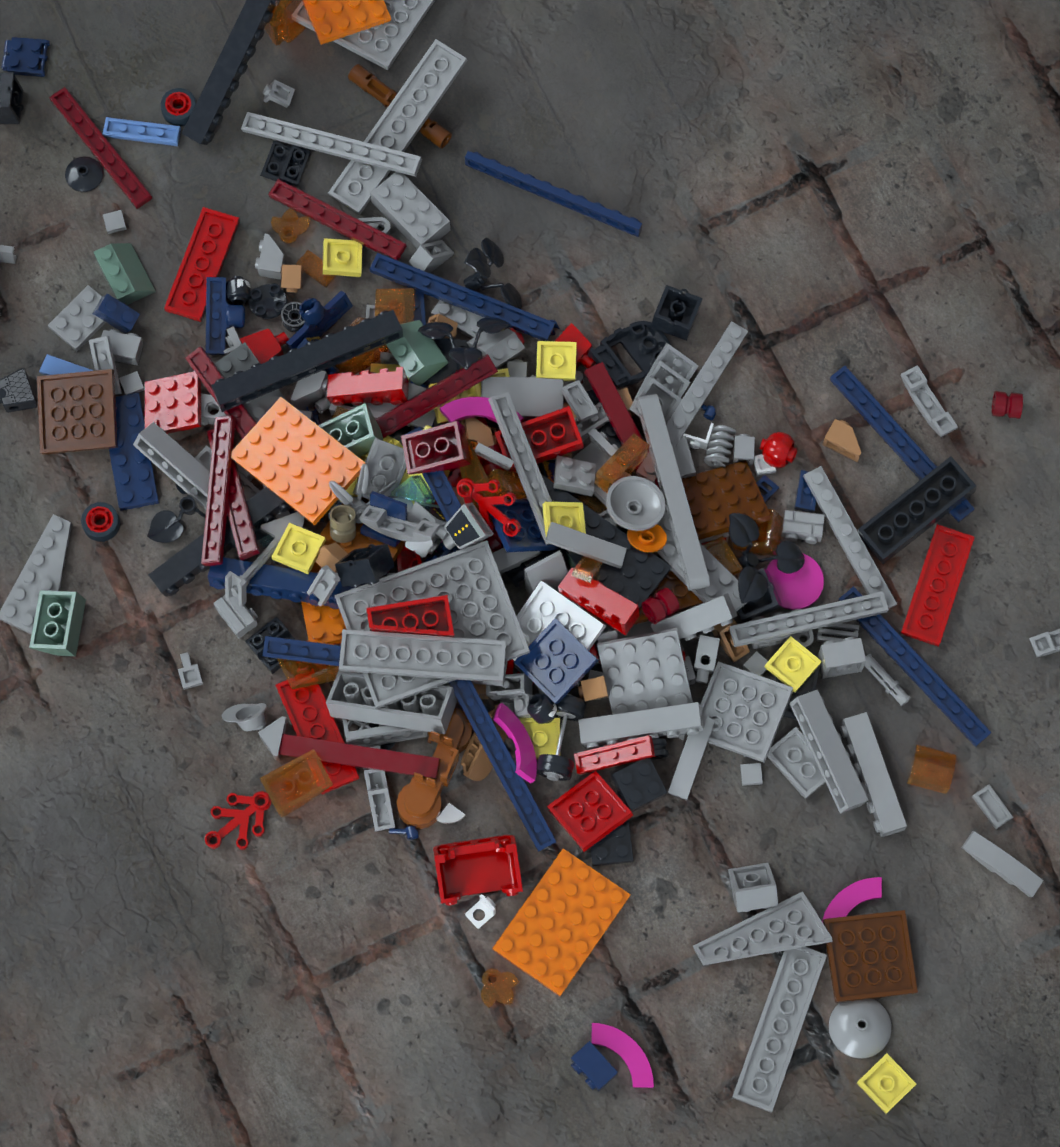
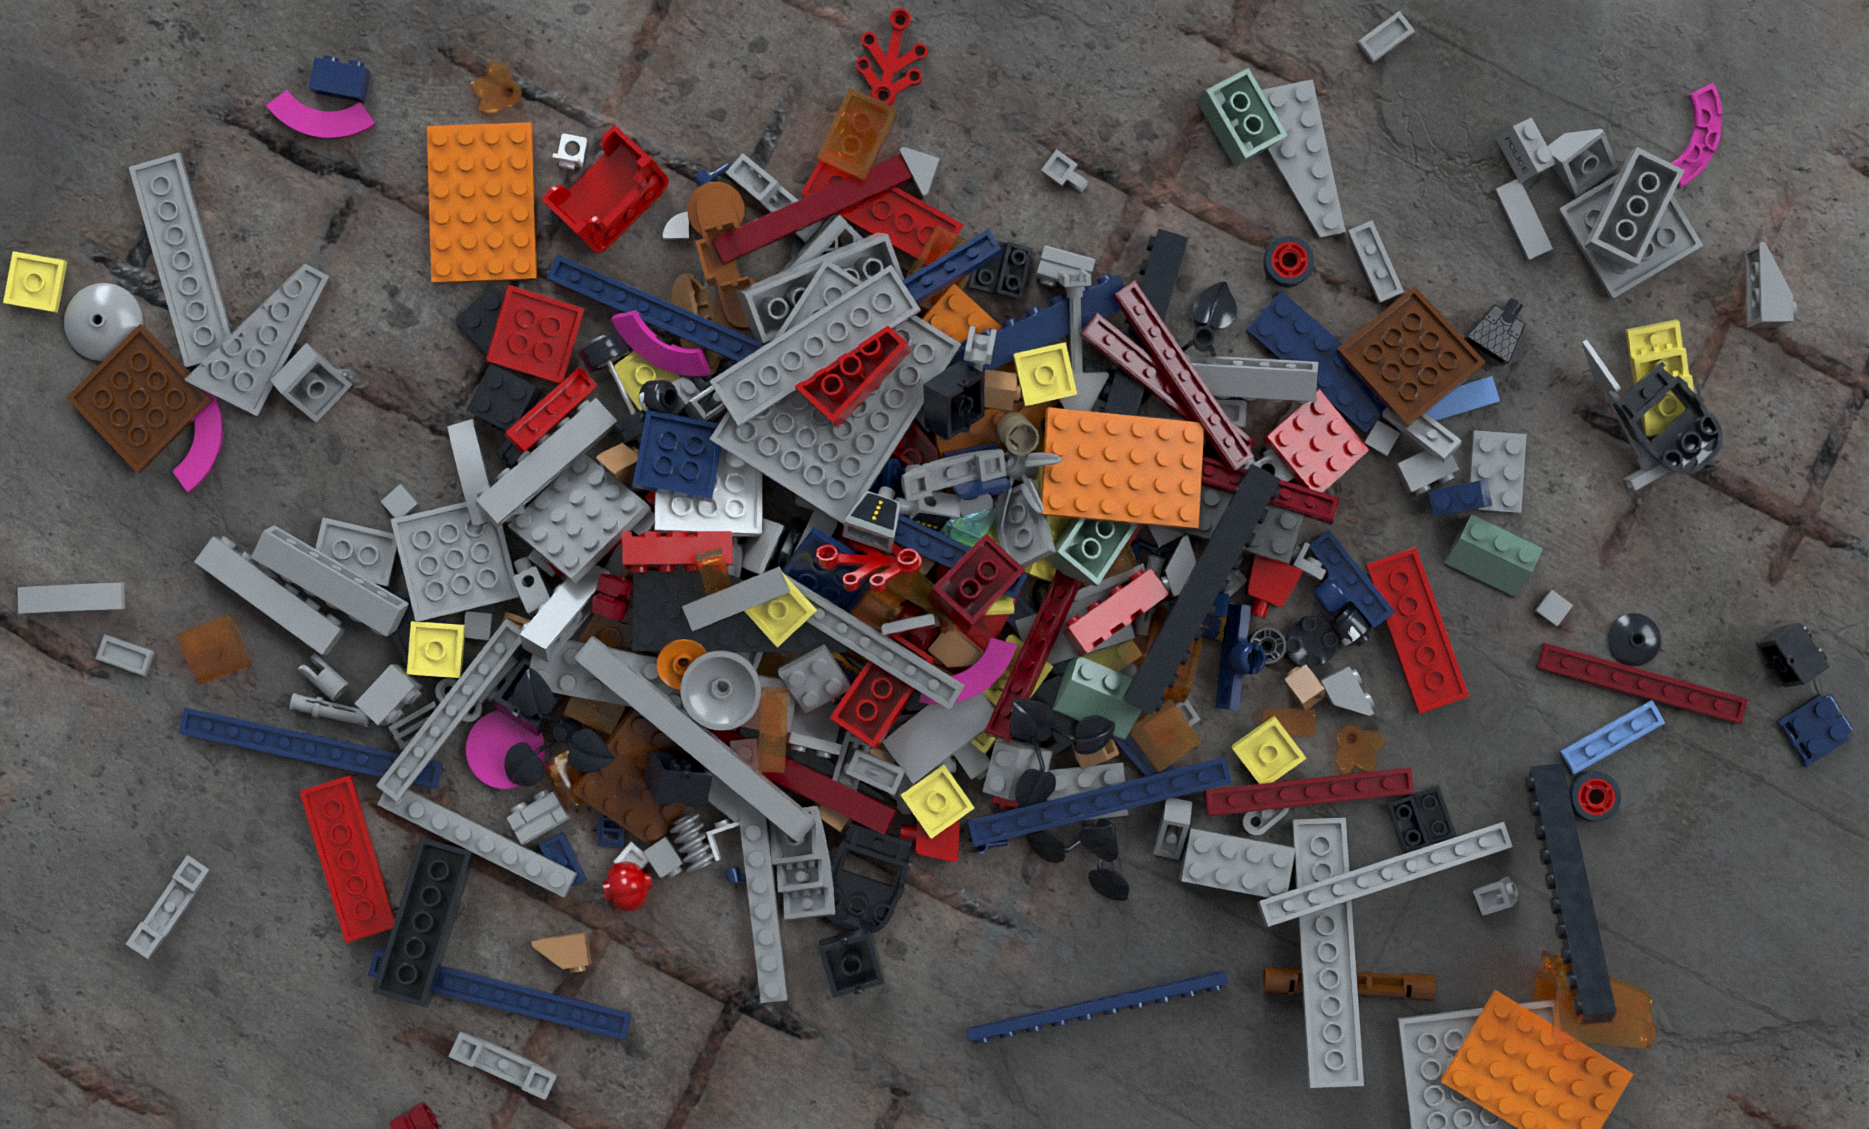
camera: 145 degrees right, 15 degrees up
light grey piece [222,703,267,731] -> none
none -> light grey hinge [298,653,349,701]
none -> black brick [643,749,713,807]
none -> light grey plate [1347,220,1404,304]

